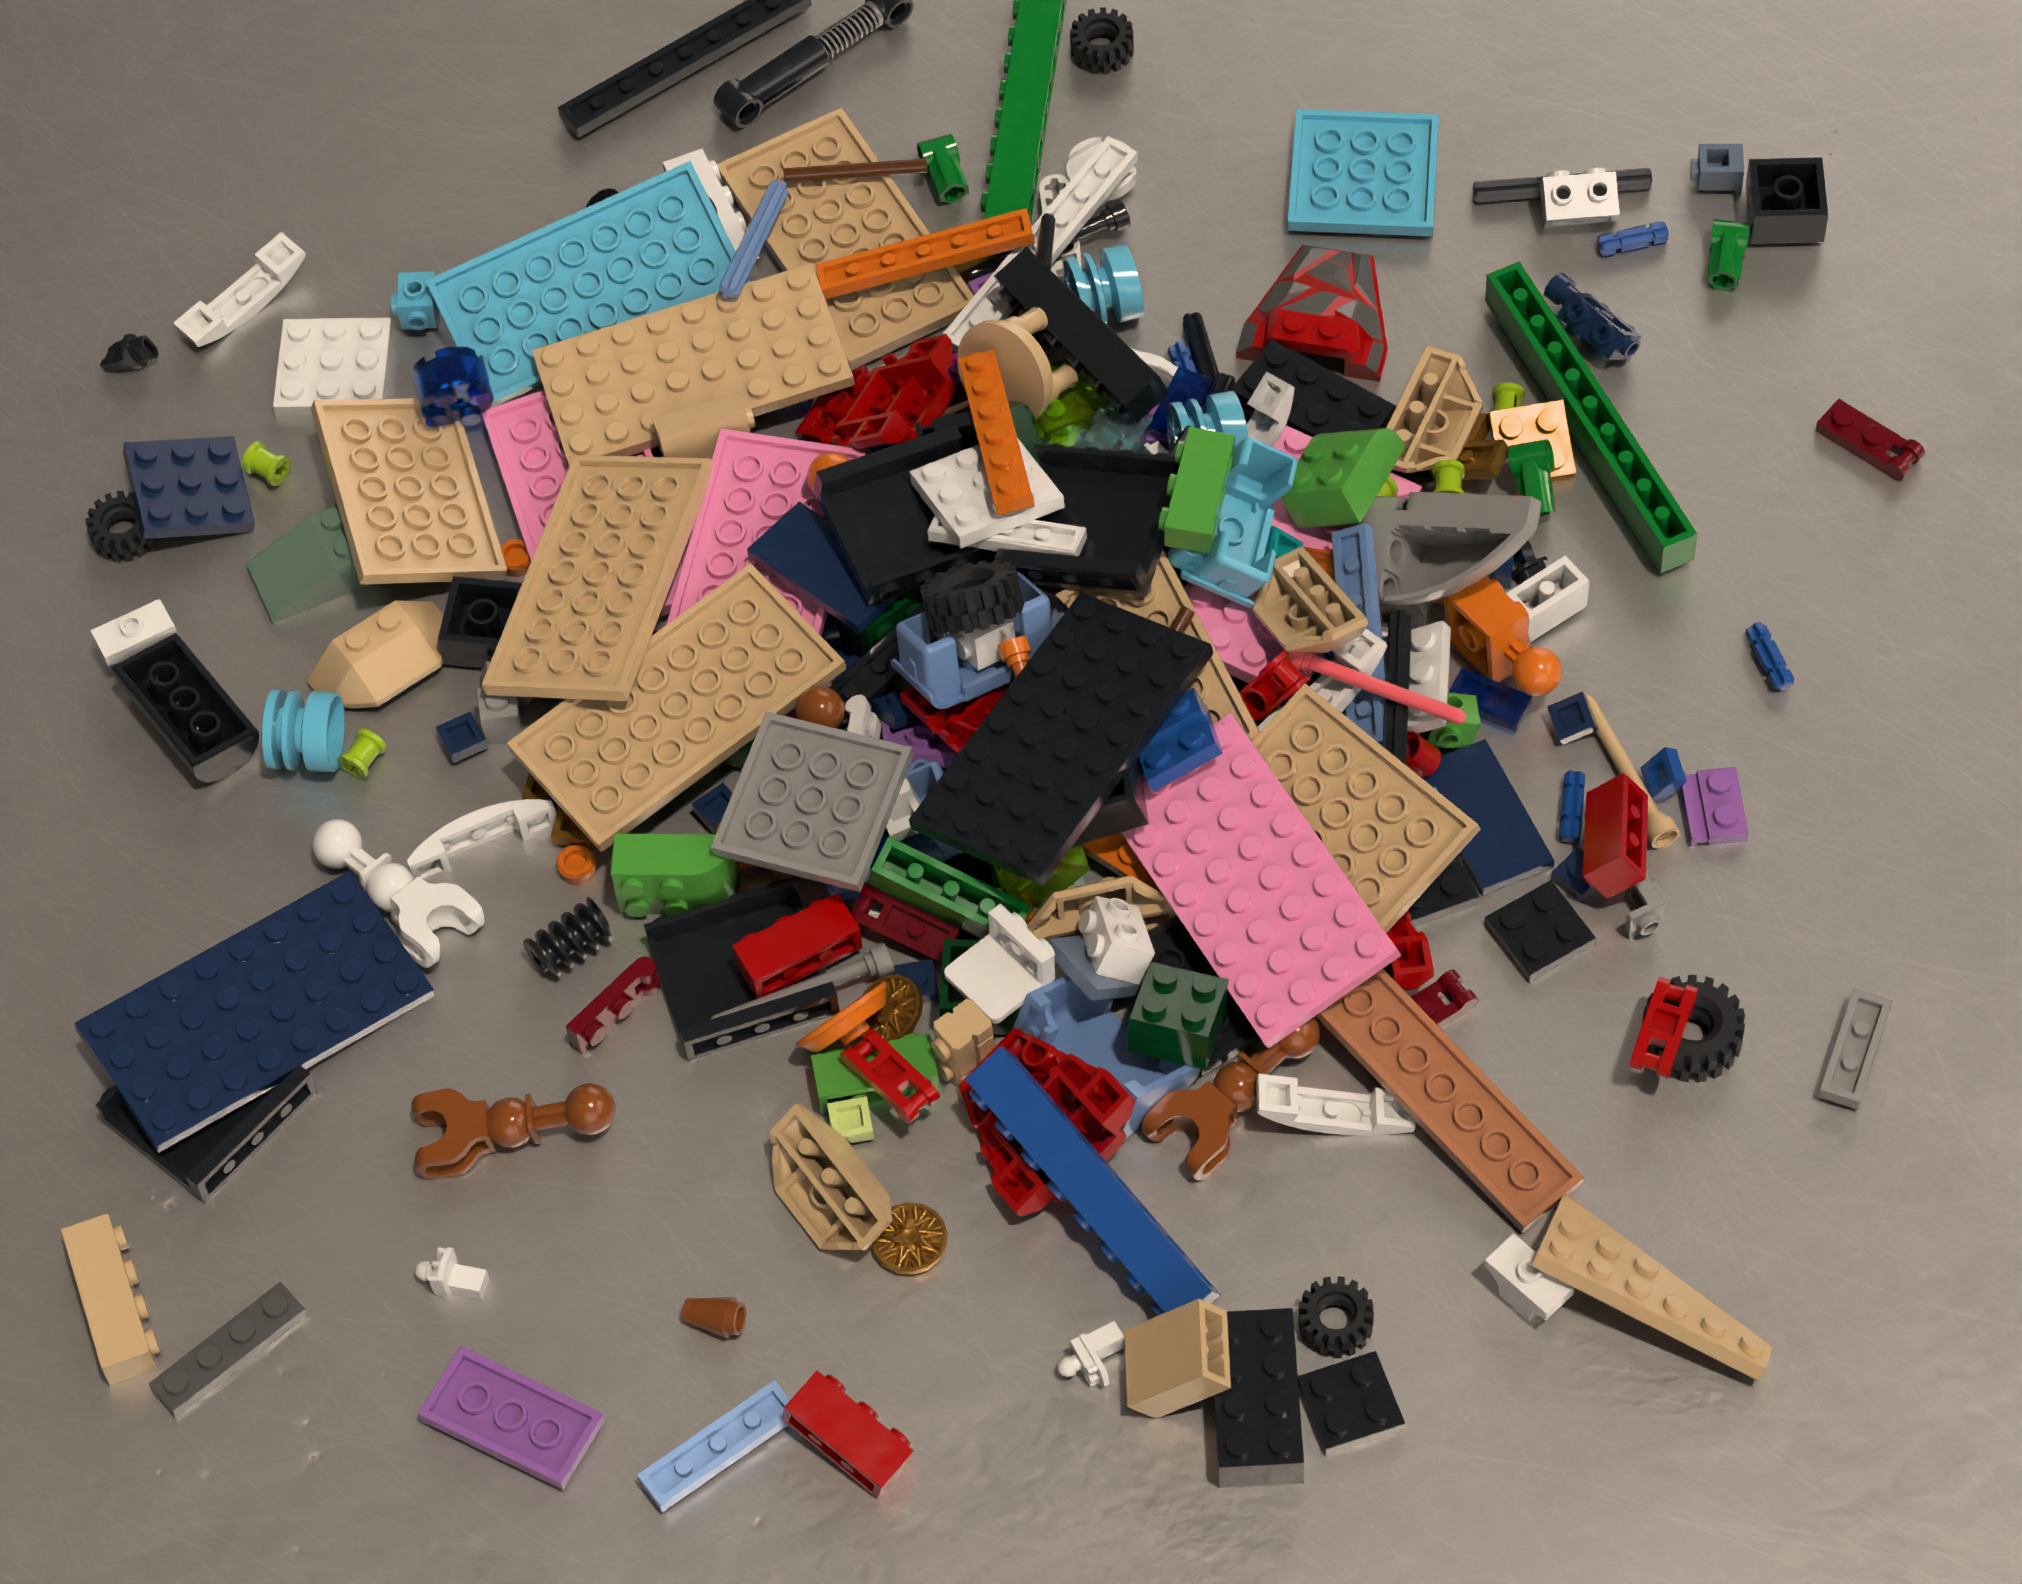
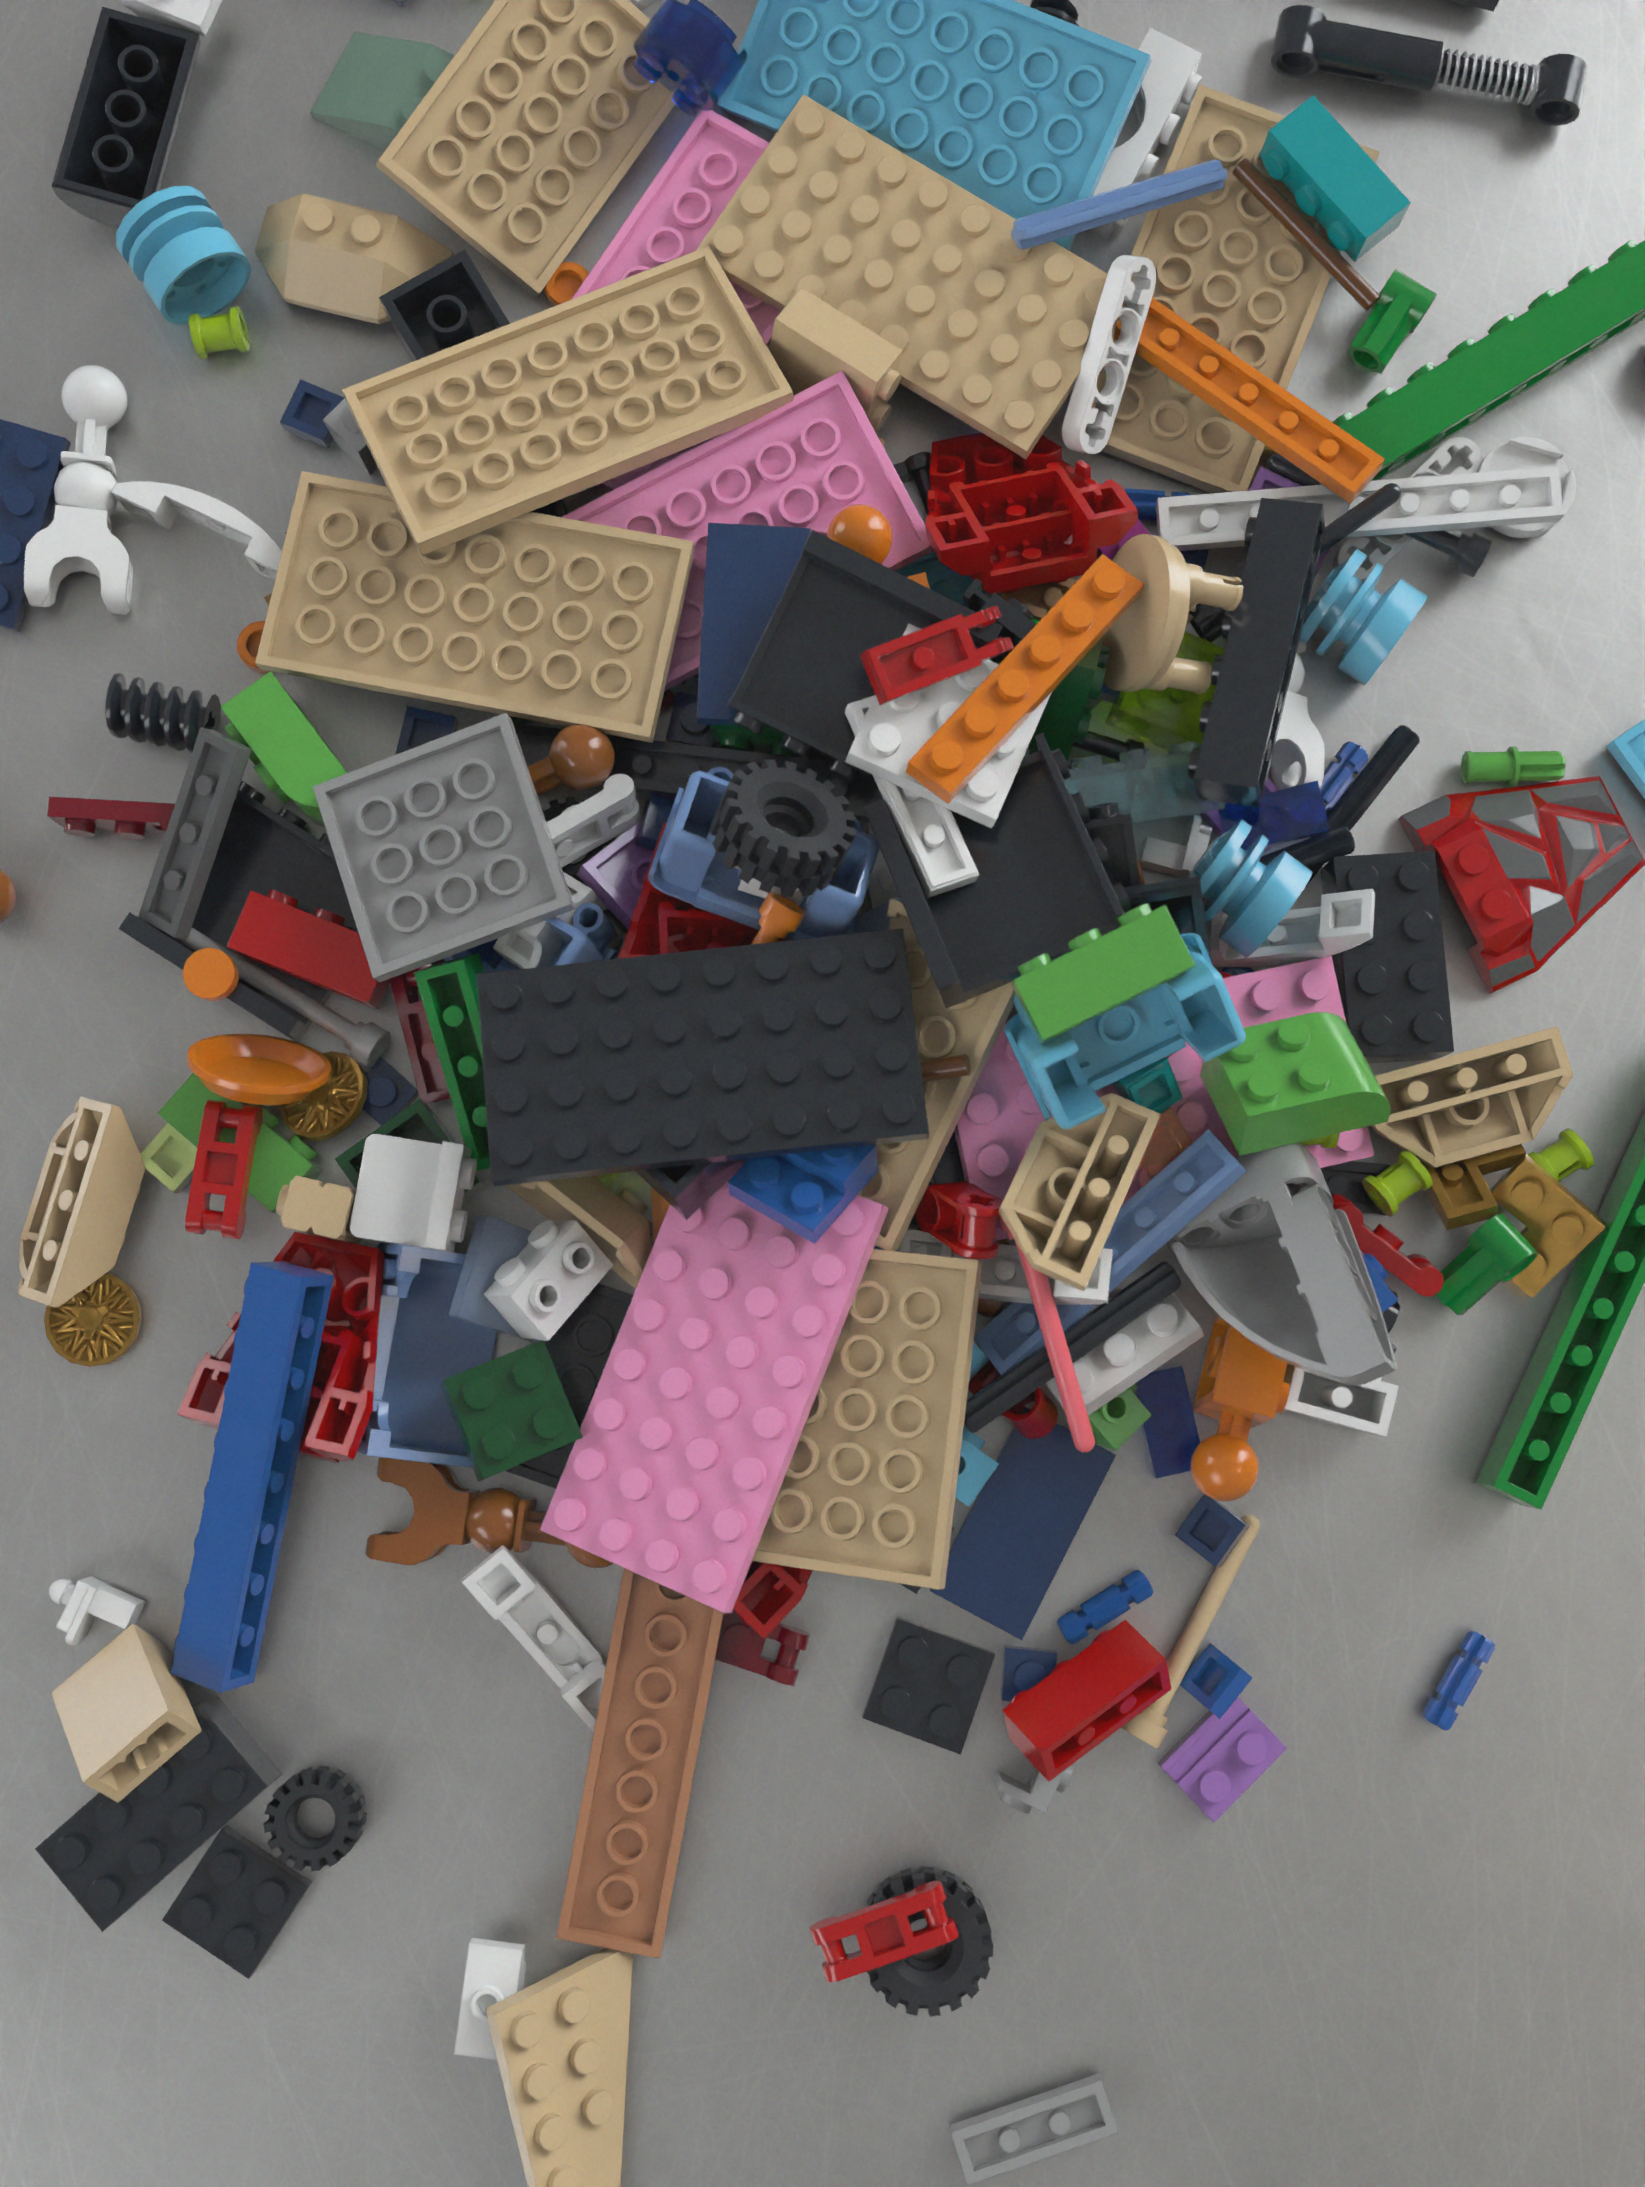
camera: 45 degrees right, 25 degrees up
none -> dark grey plate [138,728,252,938]
none -> orange tile [183,948,239,1001]
none -> red hinge [860,606,1014,706]
none -> white beam [1062,255,1156,455]
none -> teal brick [1259,95,1411,262]
none -> bright green axle [1461,746,1566,786]

